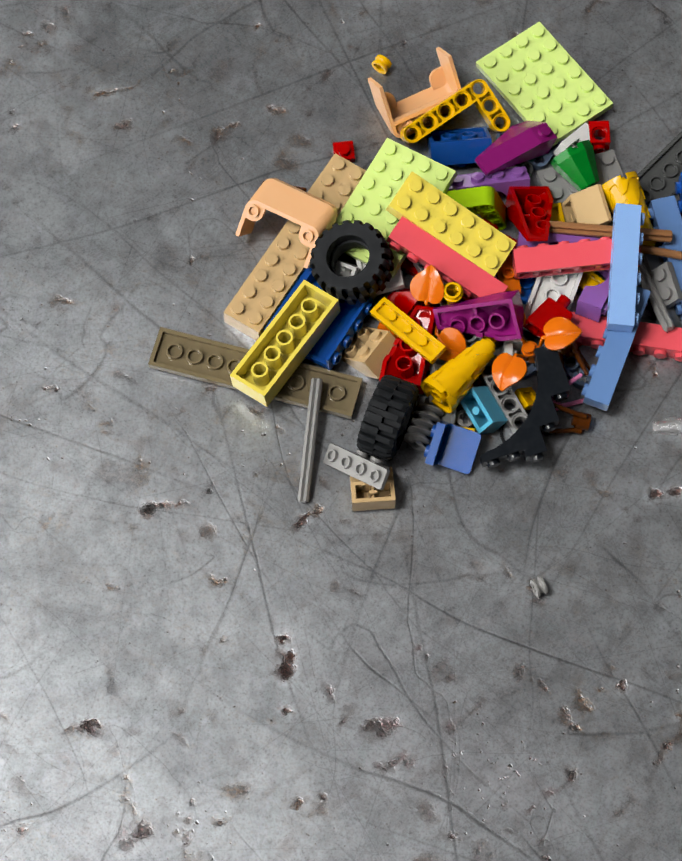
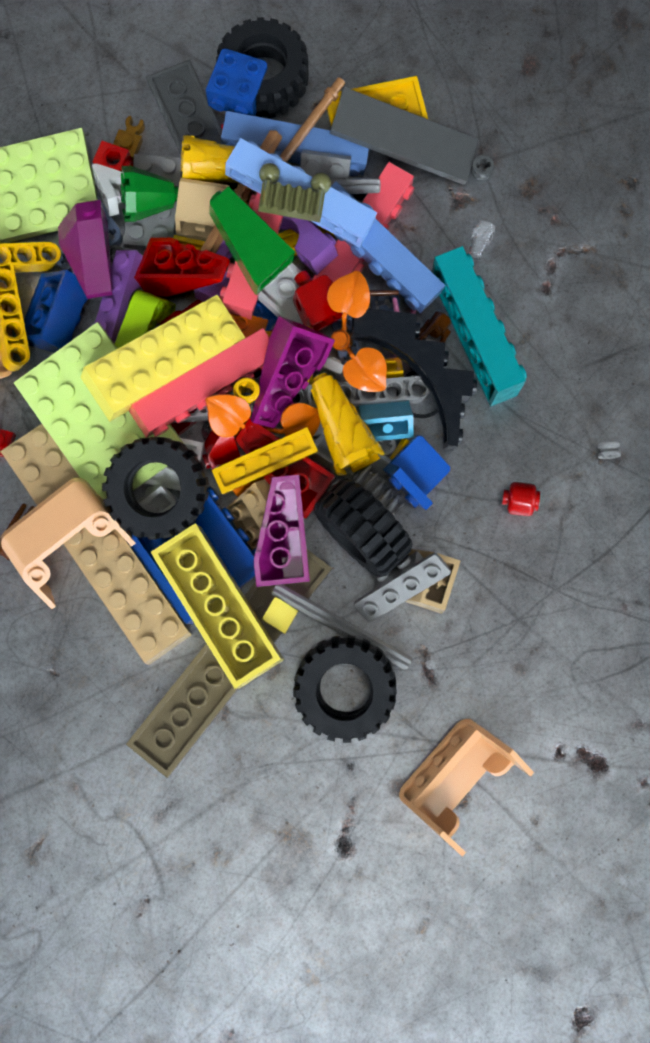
camera: 70 degrees left, 10 degrees up
none -> pearl gold plate [113,116,145,161]
none -> green slope [209,186,295,295]
none -> magenta wedge [254,475,310,587]
none -> olive gear [258,163,331,223]
none -> light yellow slope [262,597,298,634]
none -> black tyre [293,635,397,743]
none -> light nougat windscreen [399,719,534,857]
none -> teal brick [431,246,527,407]
none -> red head [502,482,541,517]

